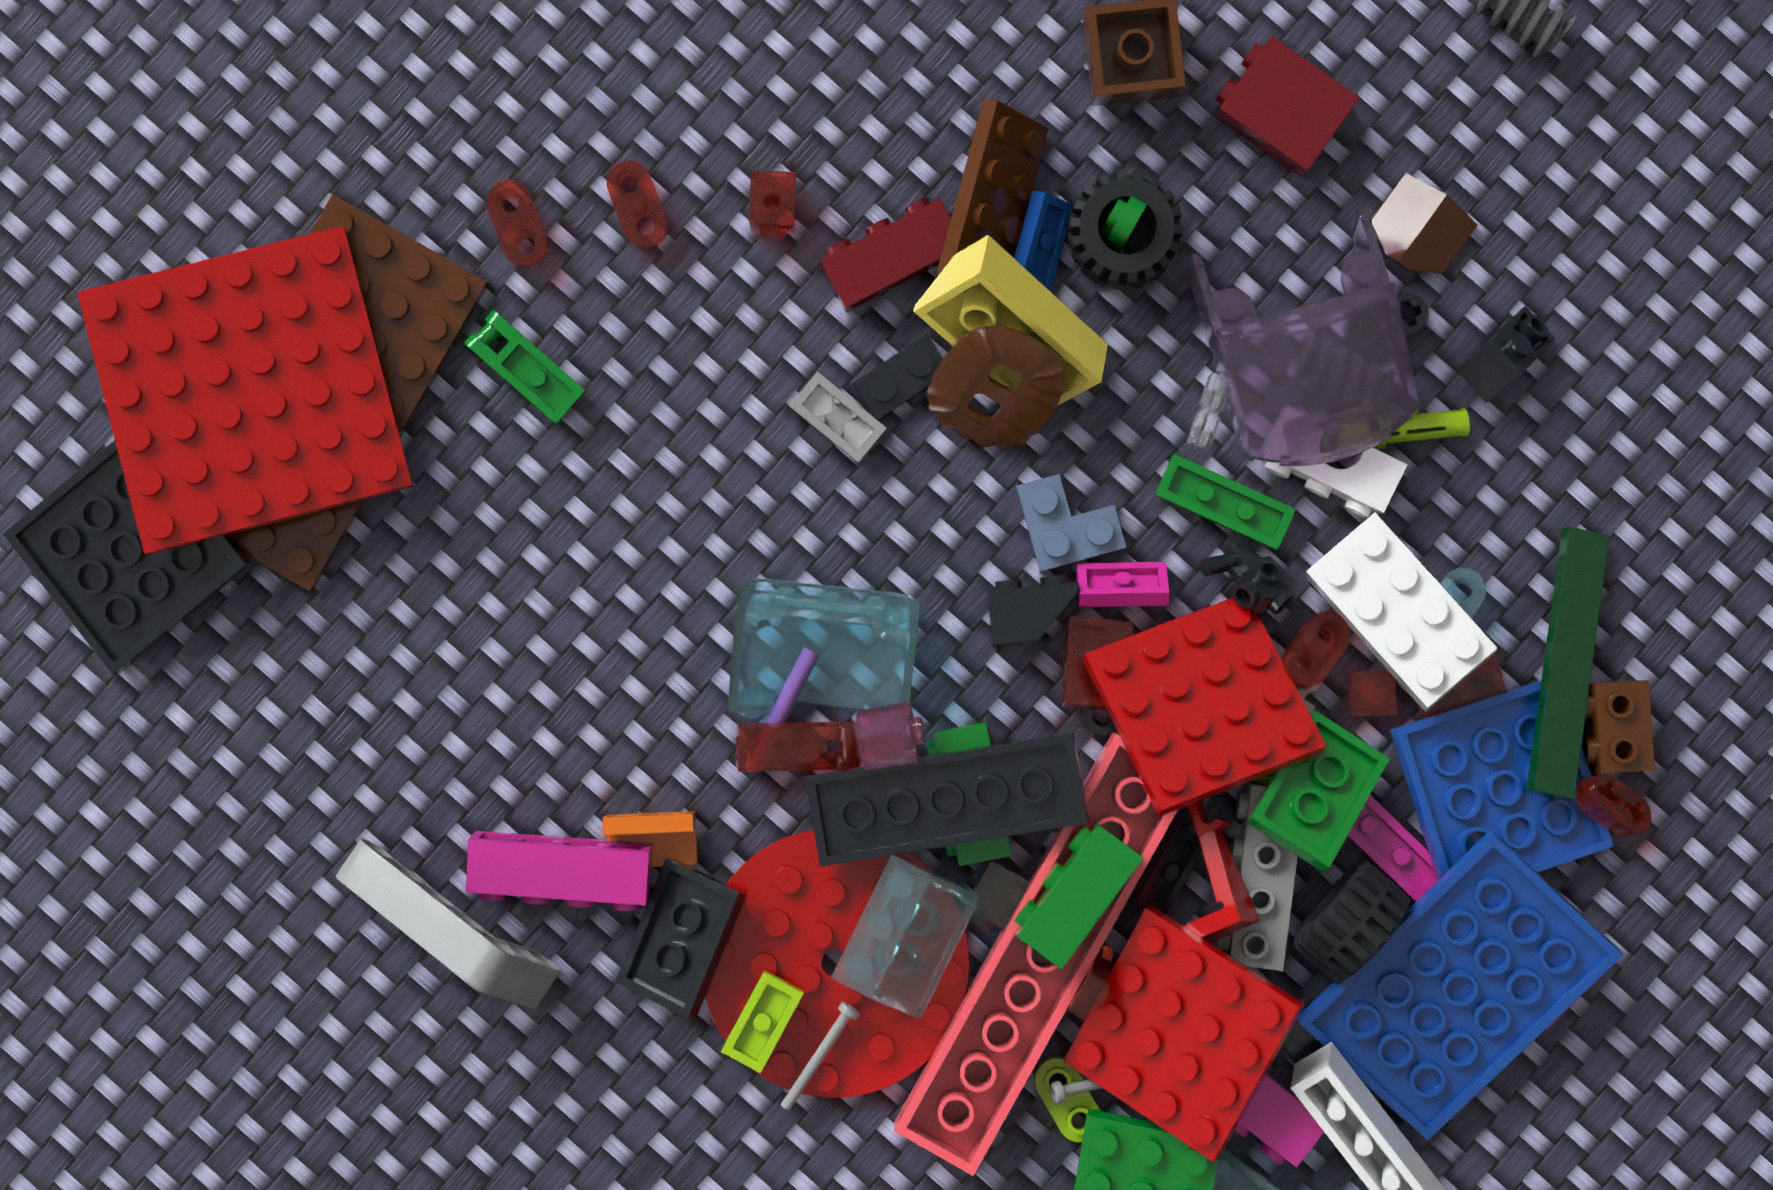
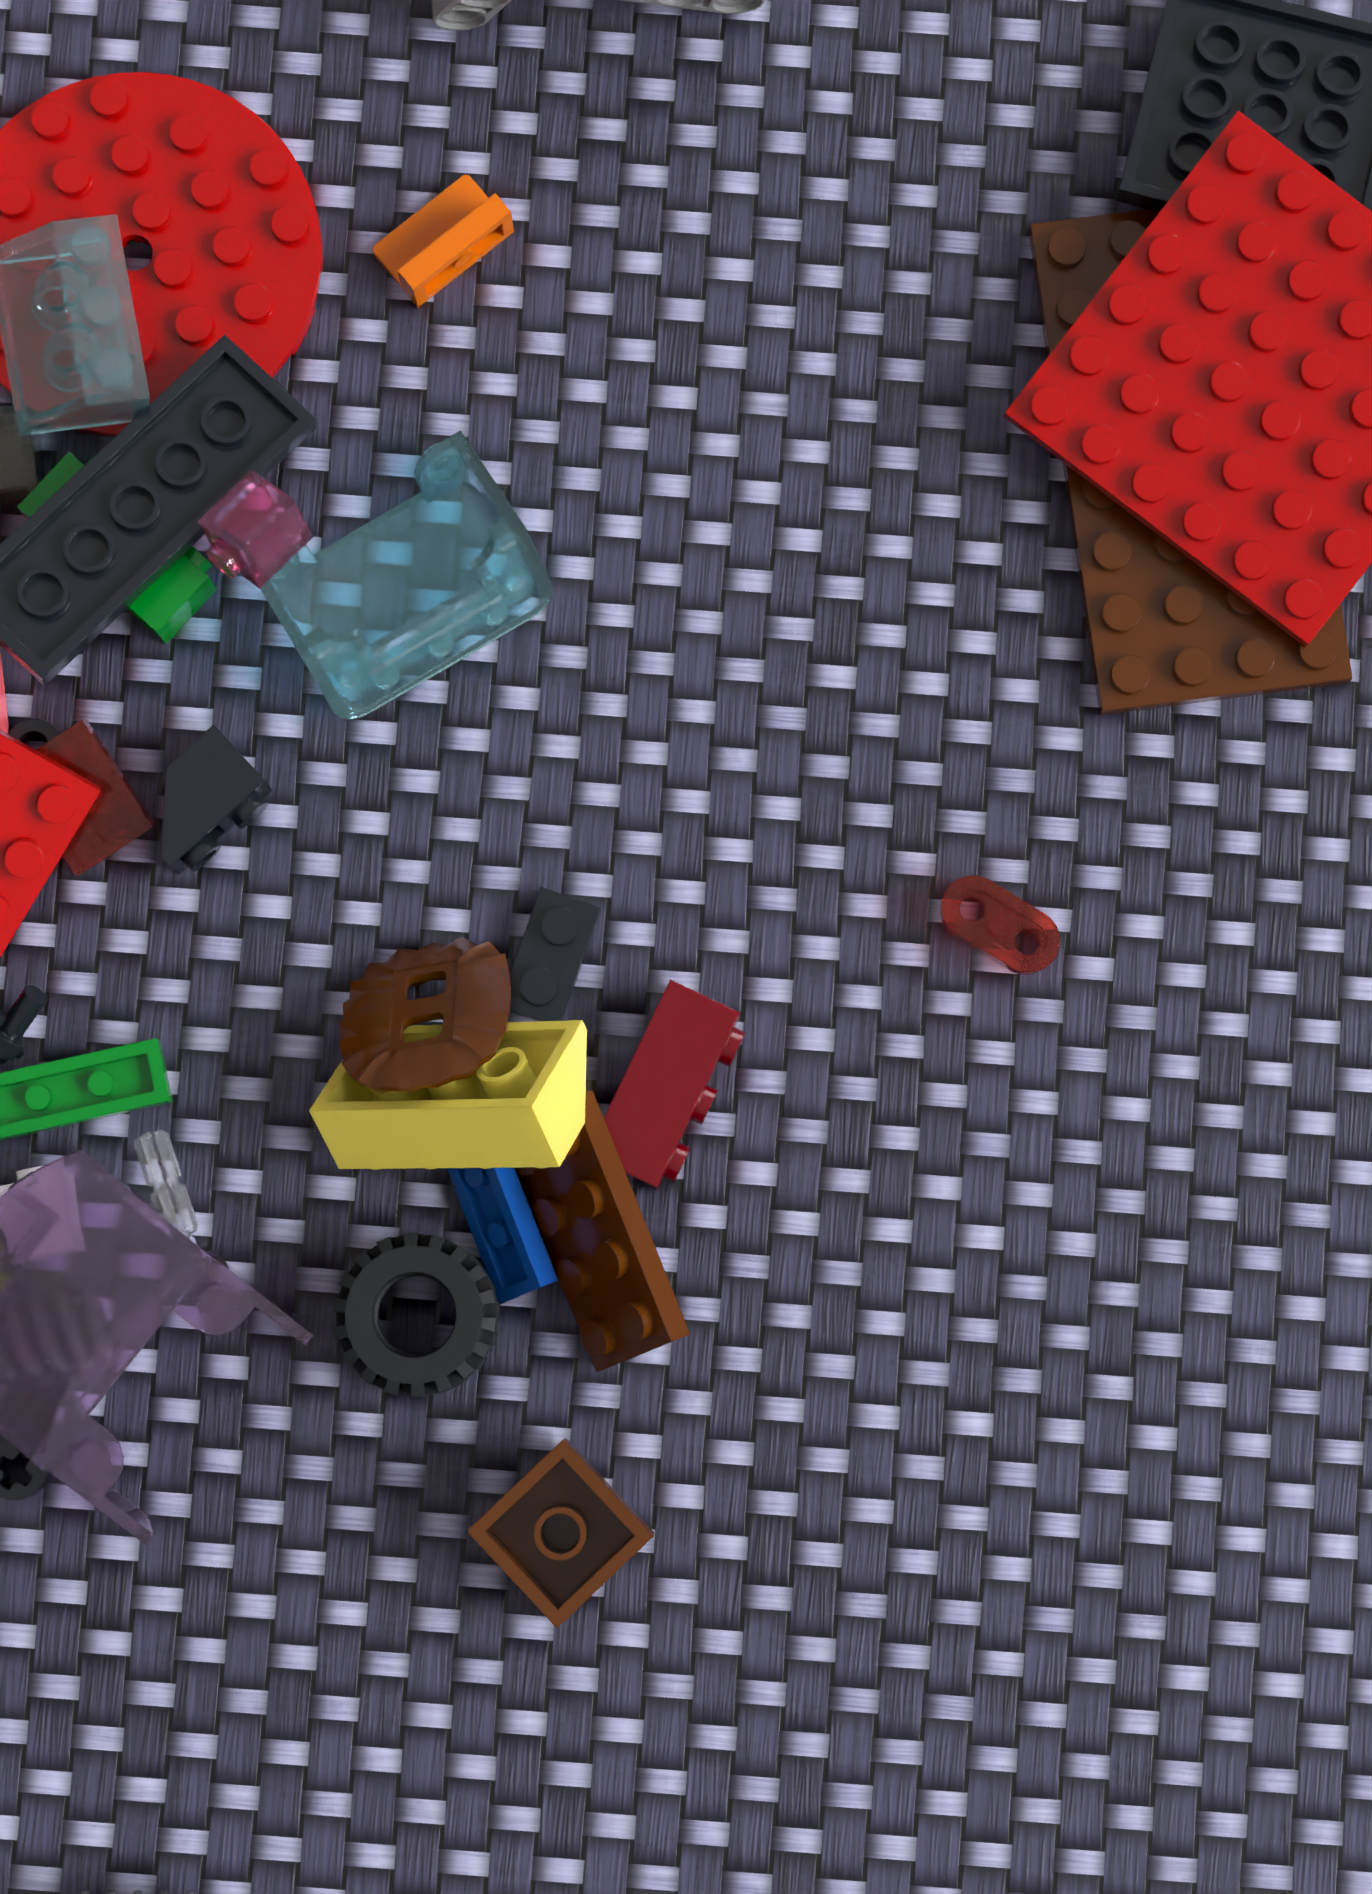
camera: 145 degrees right, 5 degrees down
green plate [464,310,587,425] -> none
dark pink brick [466,831,653,911] -> none
clear red plate [486,180,549,268] -> none
black plate [616,858,747,1019] -> none
lime plate [721,970,804,1074] -> none
clear red plate [736,722,863,772] -> none
medium lavender bar [743,646,820,773] -> none
clear red brick [749,171,797,239] -> none
light grey piece [780,1002,860,1111] -> none
light grey piece [789,371,887,464] -> none
sand blue plate [1016,474,1127,572] -> none
dark pink plate [1076,562,1170,607] -> none
green plate [1100,195,1147,253] -> none
dark red brick [1215,35,1359,178] -> none
slope [1369,173,1478,274] -> none

